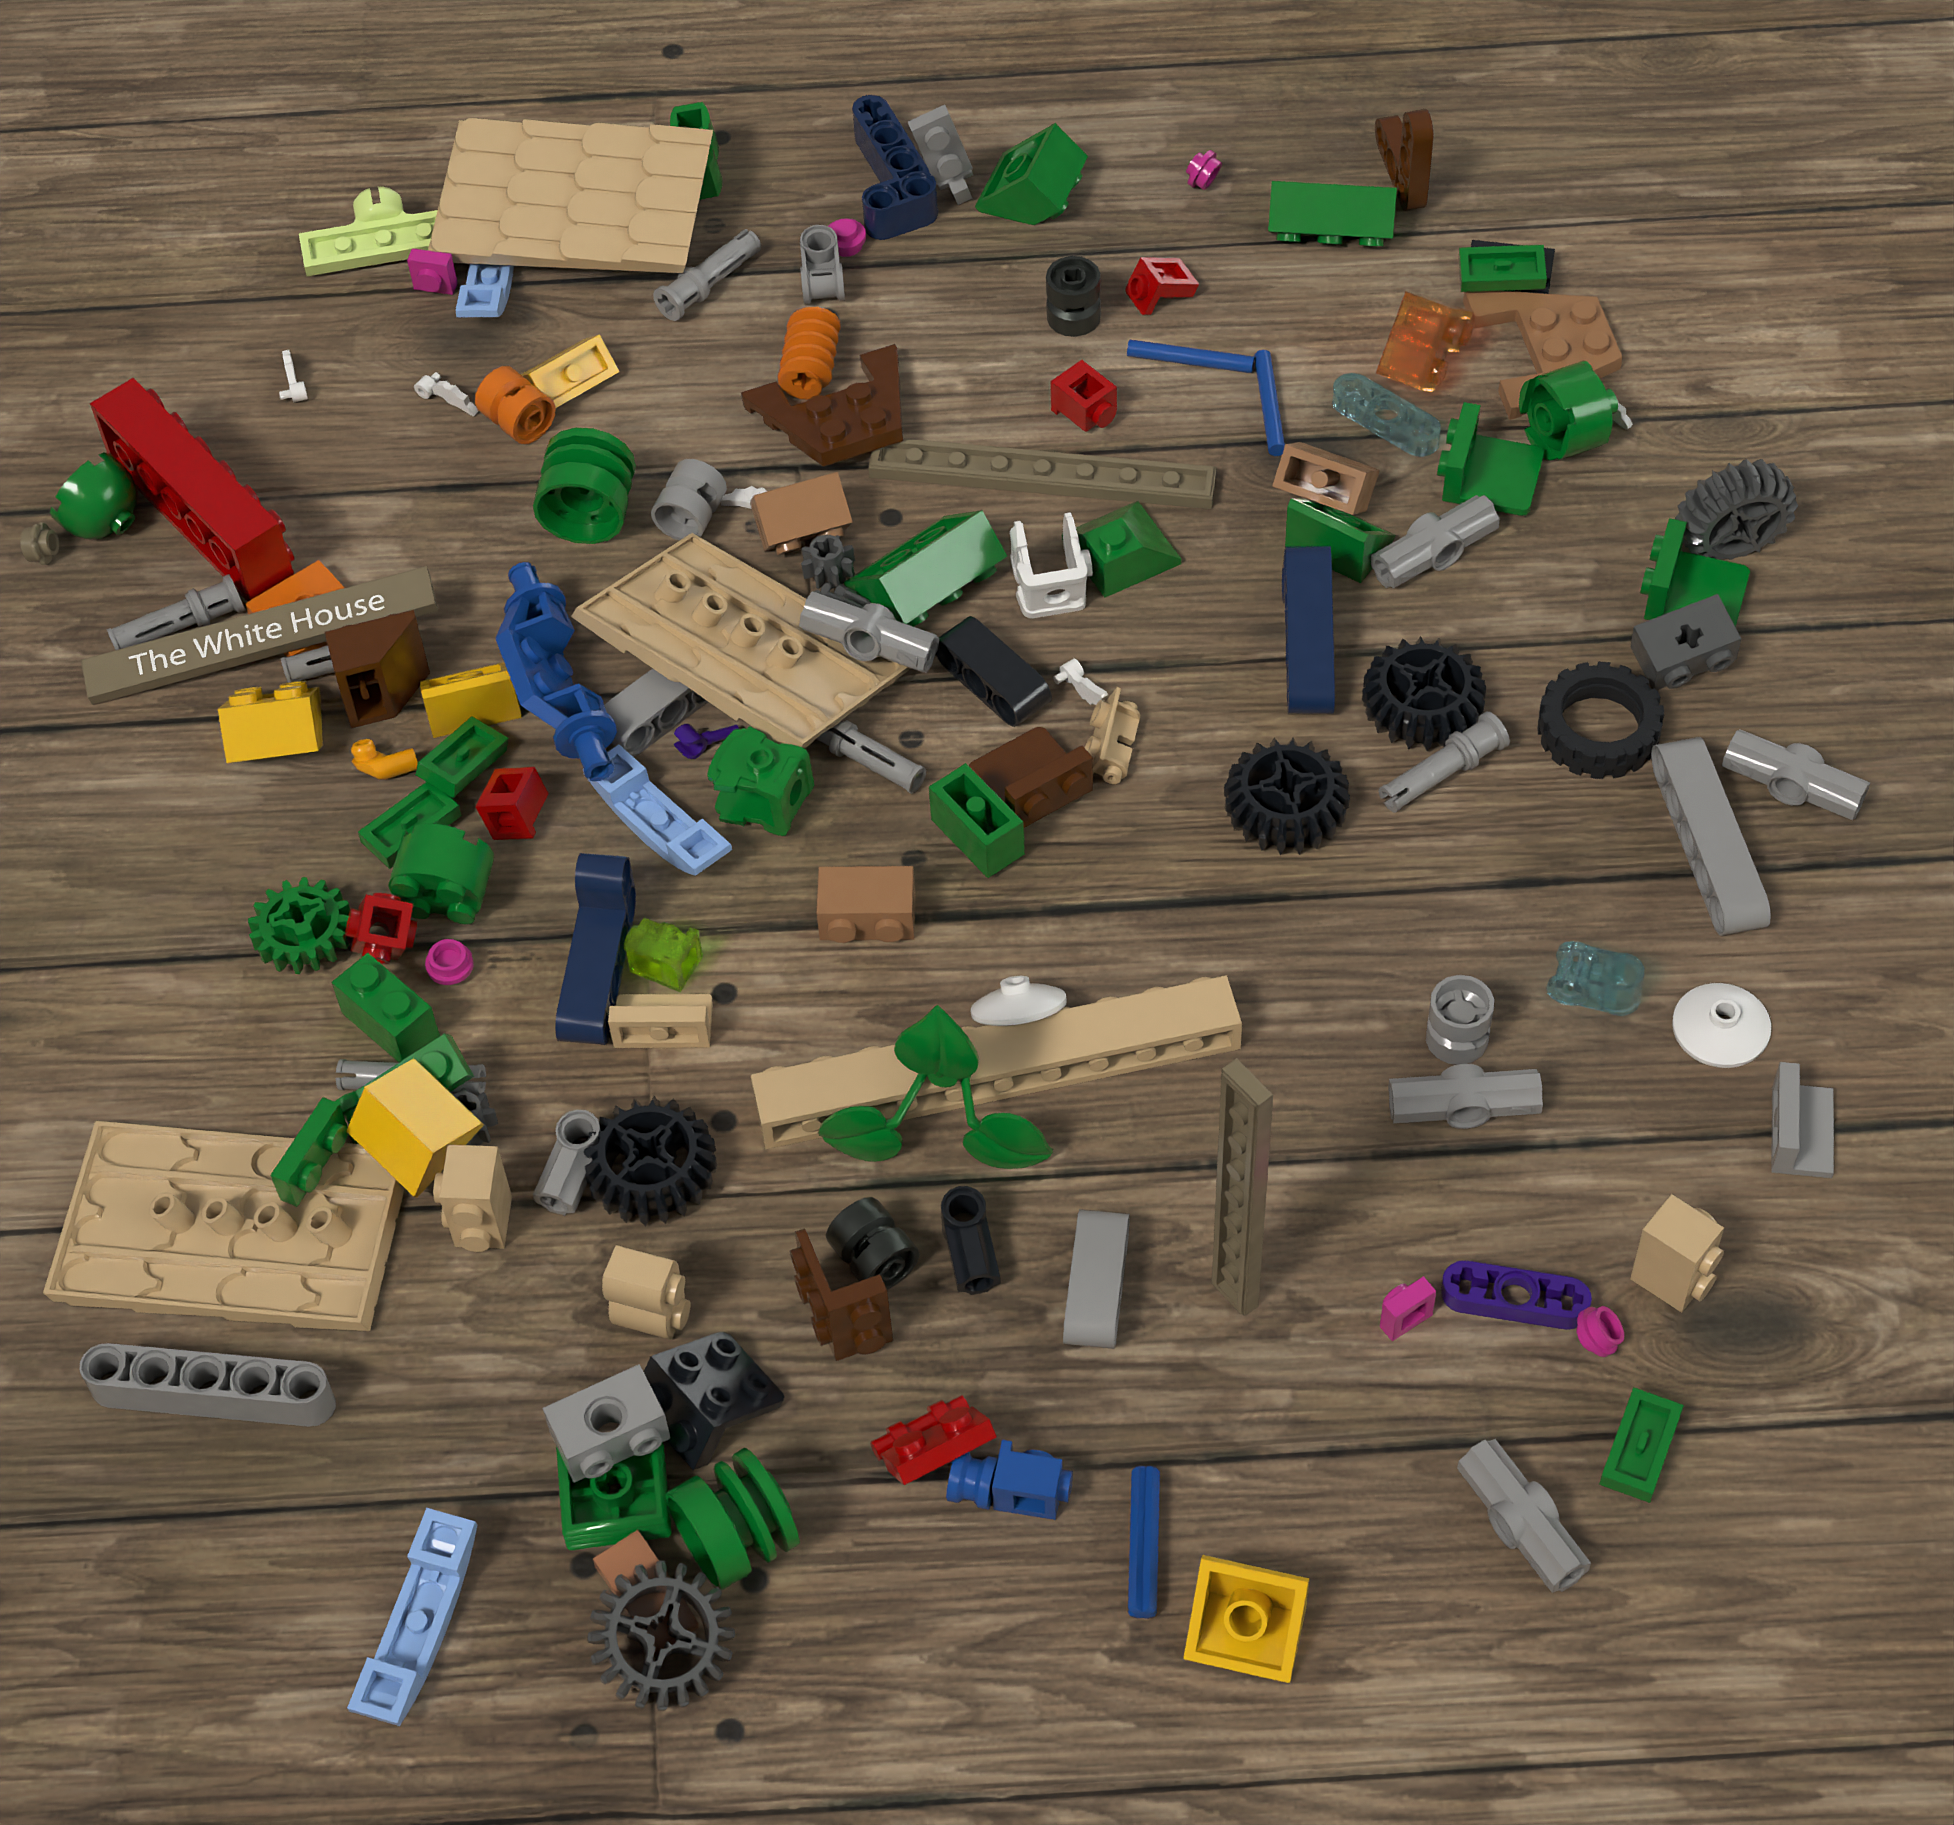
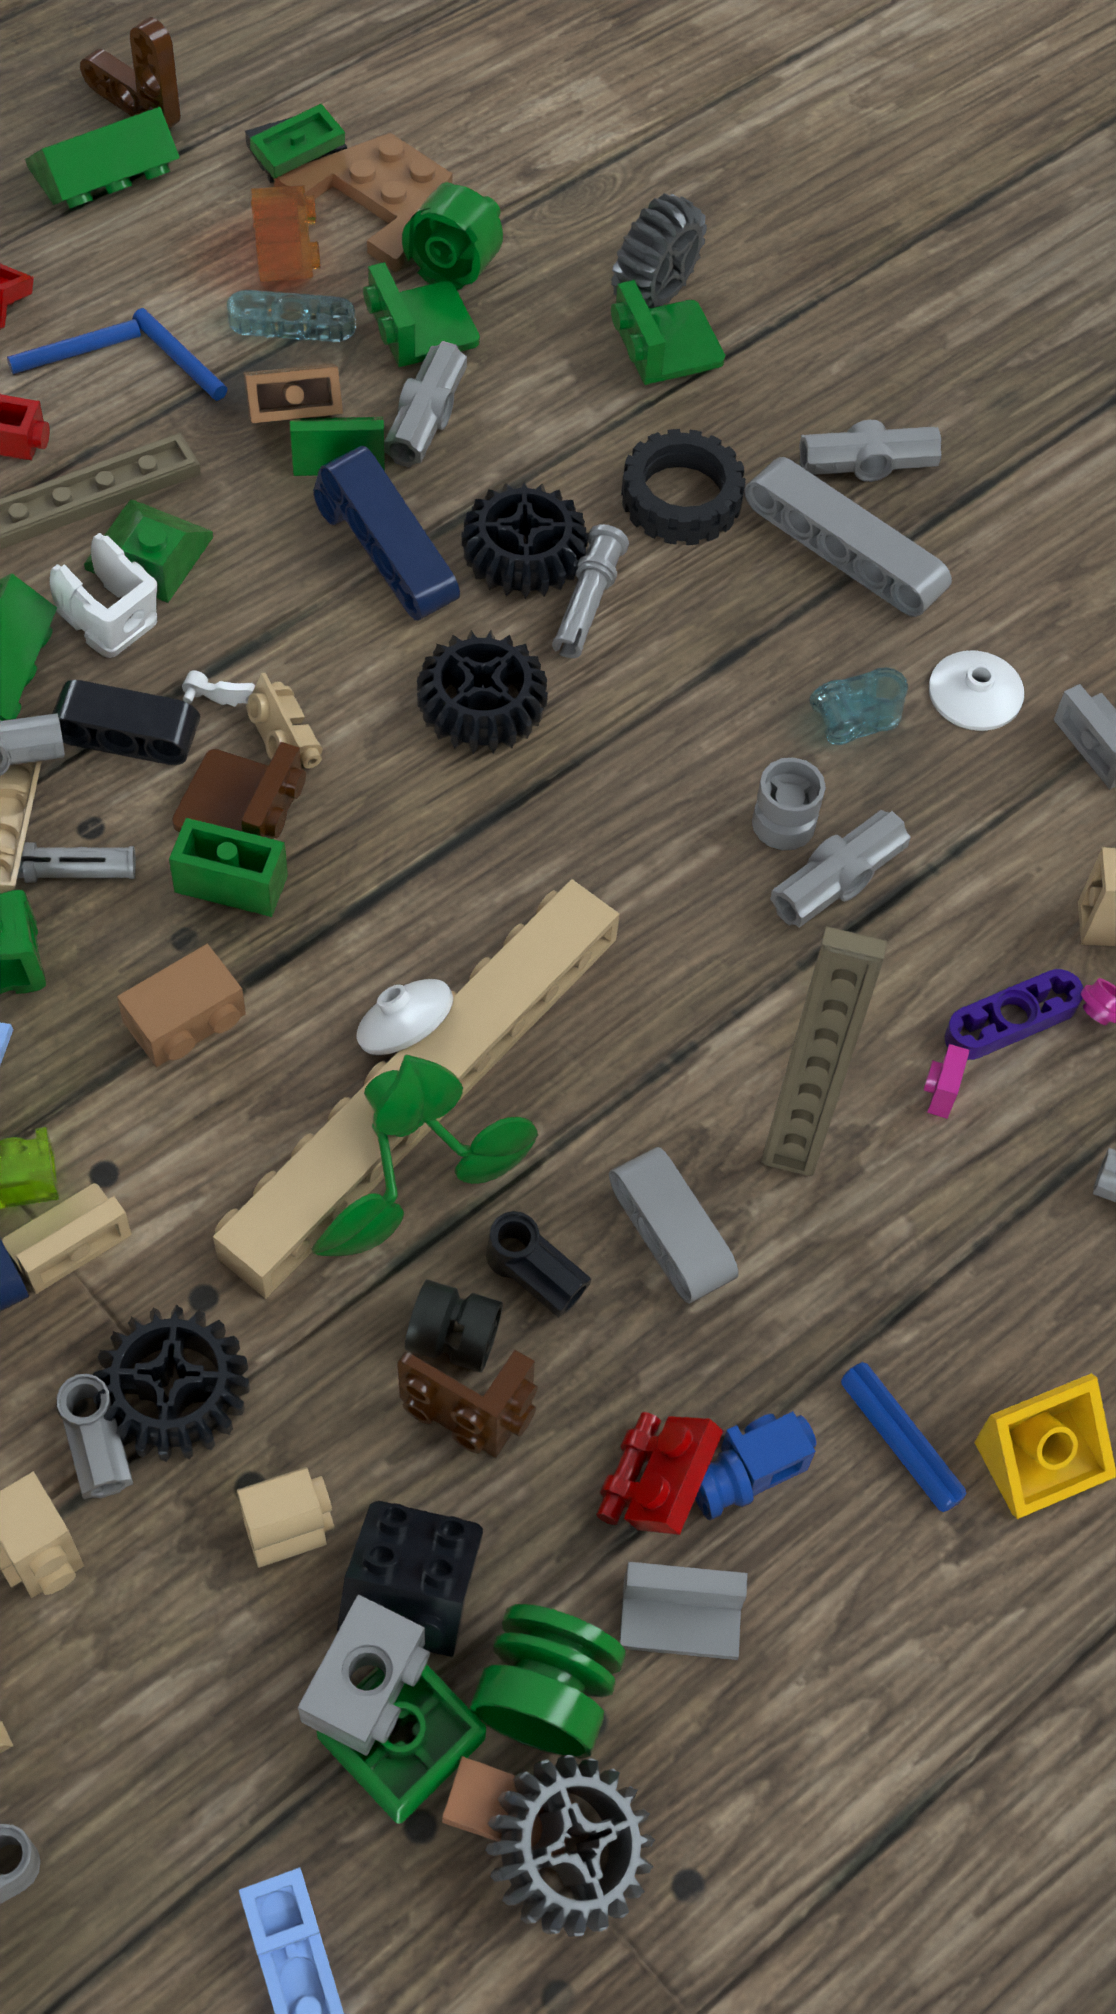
camera: 45 degrees left, 5 degrees up
dark grey brick [1630,594,1741,690] -> none
none -> light grey panel [620,1562,748,1660]

